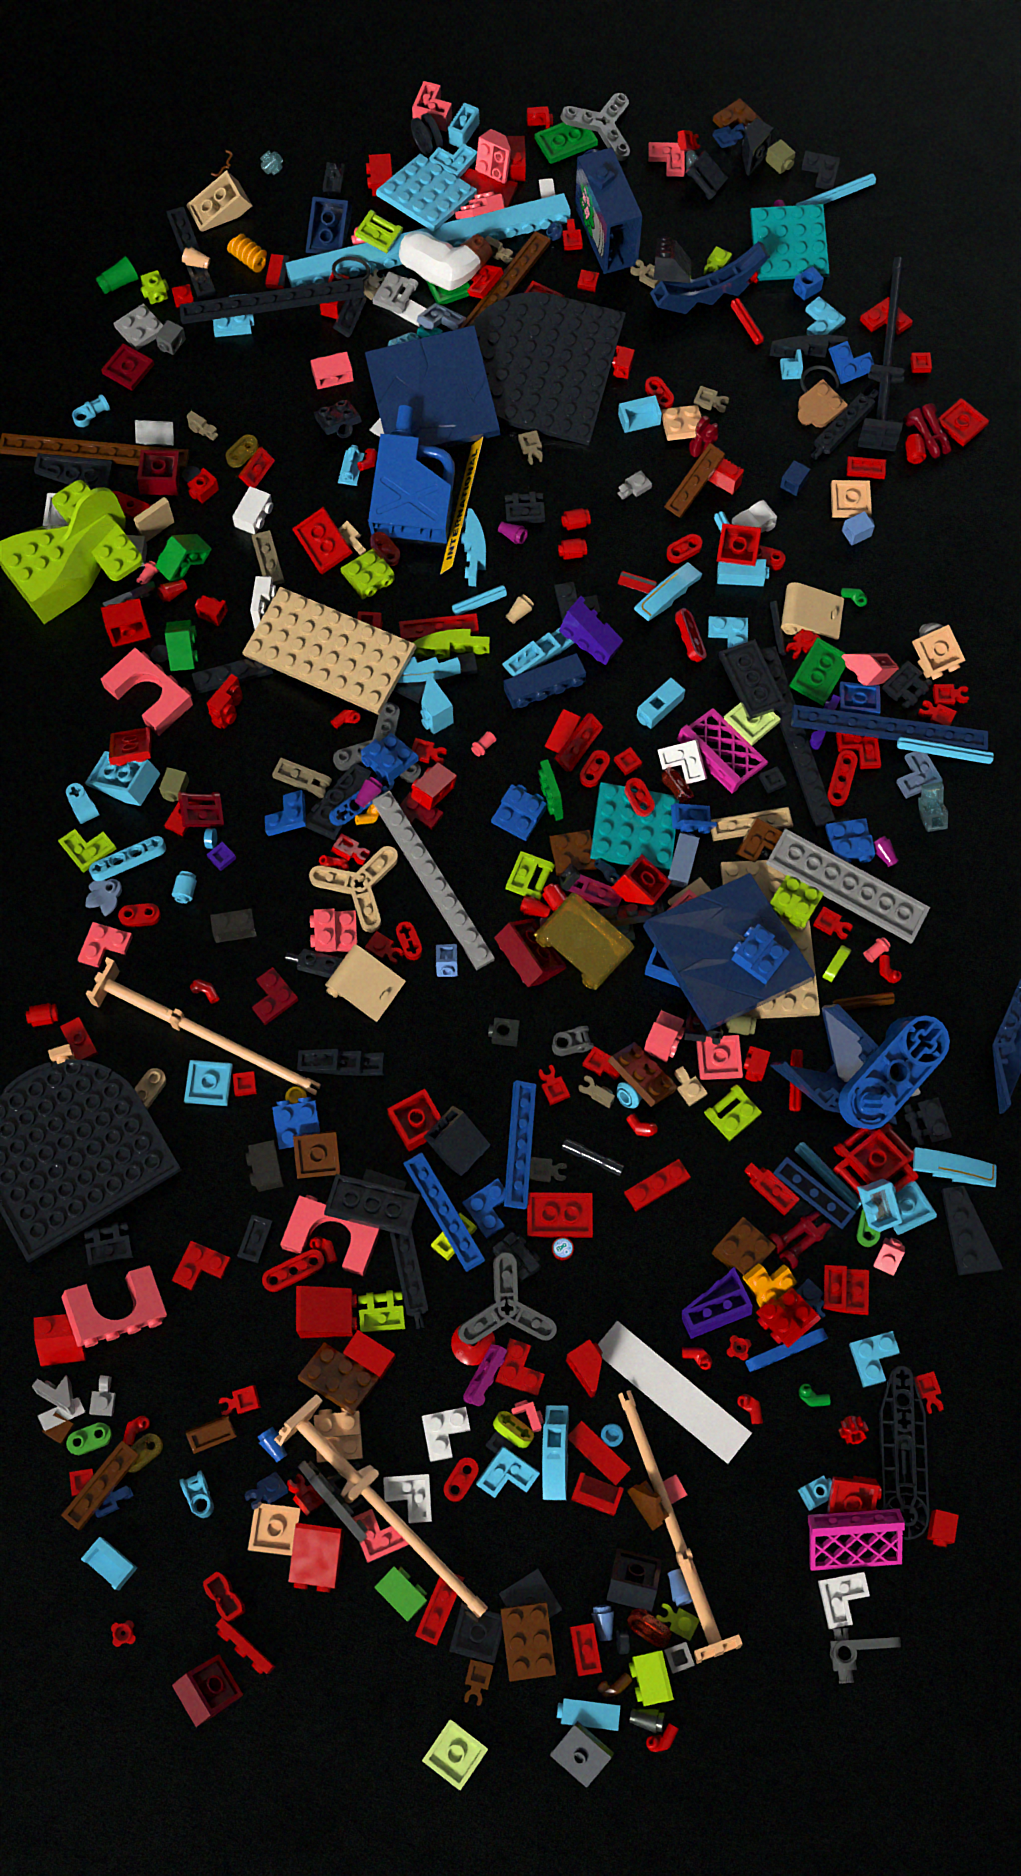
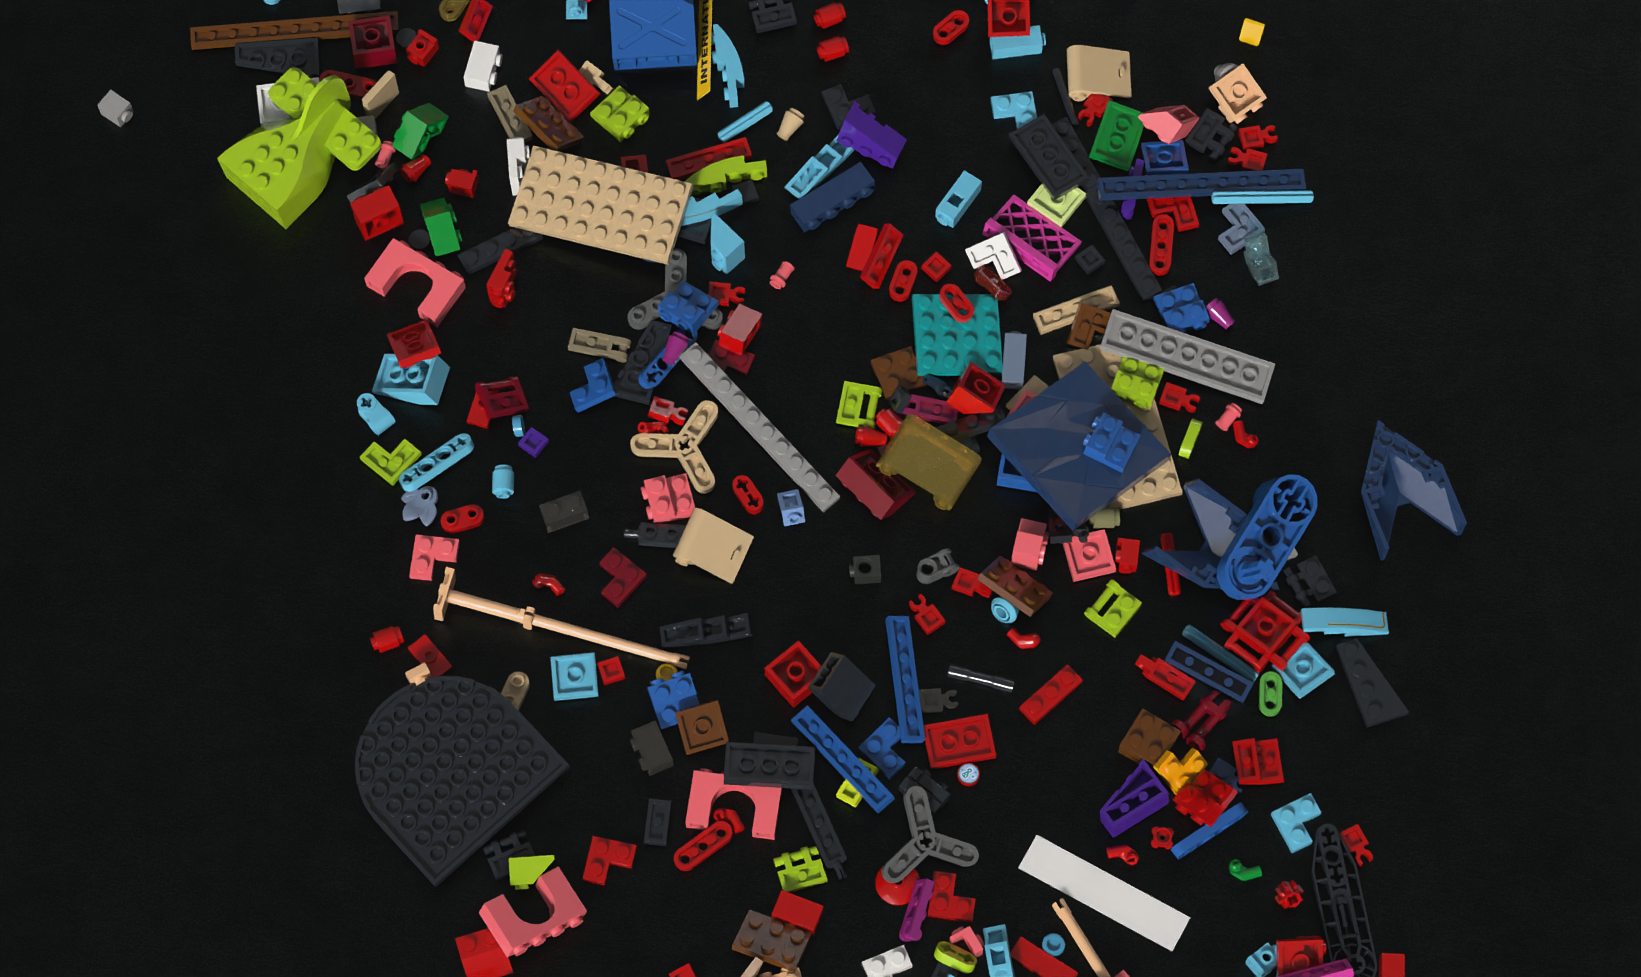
camera: 10 degrees left, 0 degrees up
olive brick [159,767,189,802] -> none
red slope [296,1286,357,1338] -> none
red arm [331,710,361,729] -> none
light orange arm [355,804,379,825] -> none
red plate [365,931,404,965] -> none
clear red plate [370,532,401,566] -> none
blue plate [491,784,547,841] -> none
magenta cone [498,522,528,544] -> none
green plate [538,759,564,821] -> none
red slope [566,1339,603,1398] -> none
dark tan plate [579,1076,615,1108] -> none
red sticker [618,571,657,594] -> none
medium azure slope [634,563,702,621] -> none
blue bracket [671,803,717,834] -> none
tan plate [674,1066,708,1107] -> none
red plate [675,608,707,662] -> none
red arm [737,1394,763,1424] -> none
red plate [757,545,786,570] -> none
reddish brown axle [833,992,895,1011] -> none
green arm [841,588,868,607] -> none
medium azure window [857,1179,902,1232] -> none
coral bracket [873,1238,905,1276] -> none
none -> lime slope [509,855,554,890]
none -> reddish brown plate [513,96,584,152]
none -> yellow slope [1239,18,1265,46]

